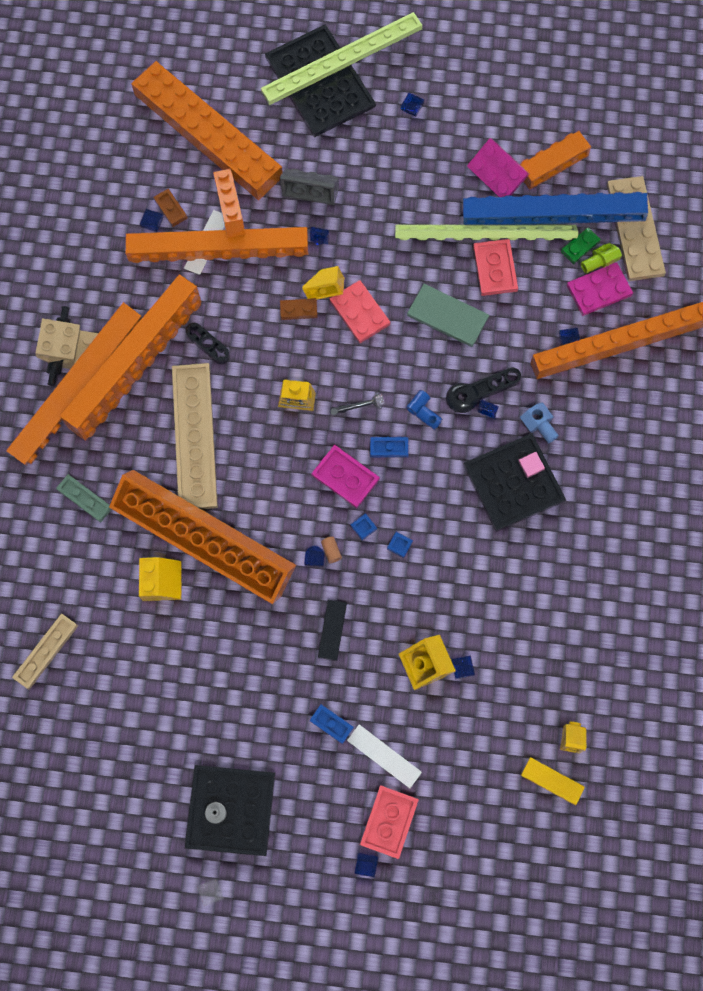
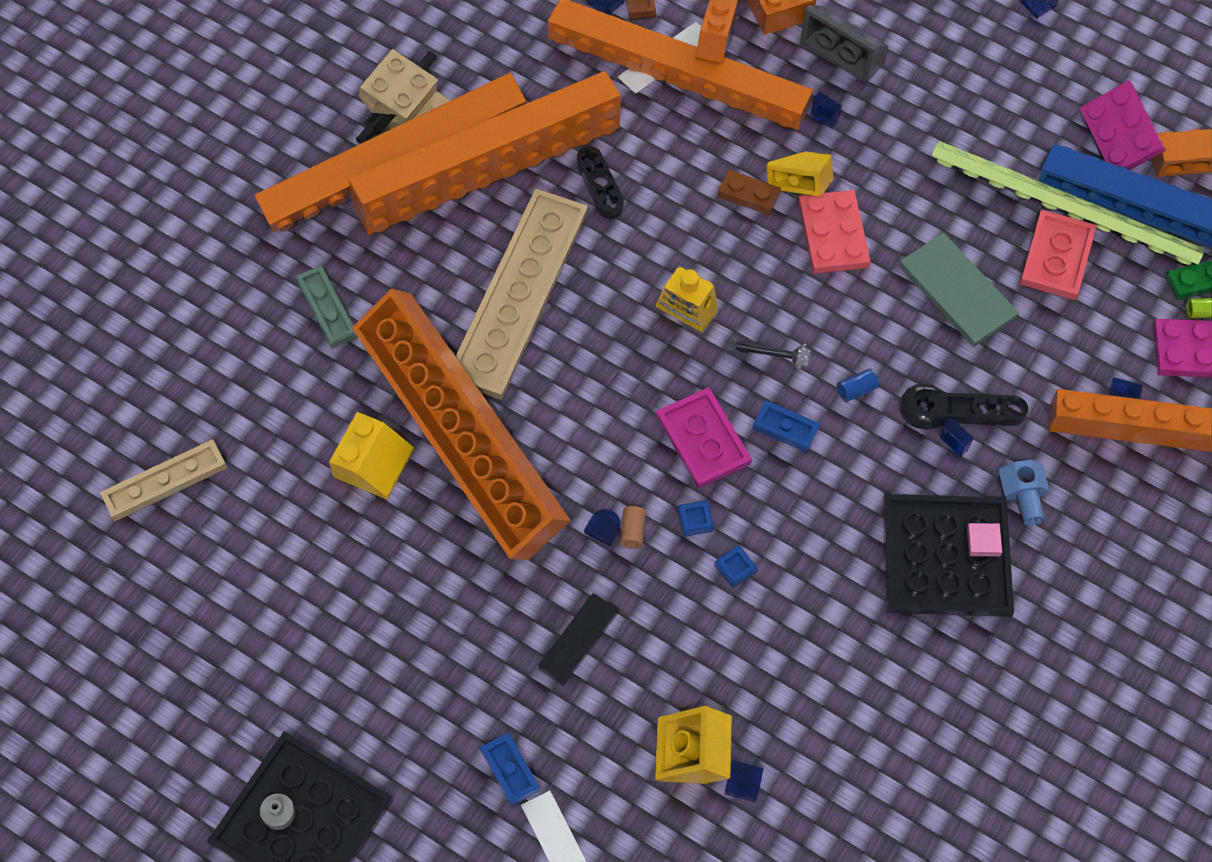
camera: 20 degrees right, 10 degrees down
blue piece [416,406,443,430] -> none

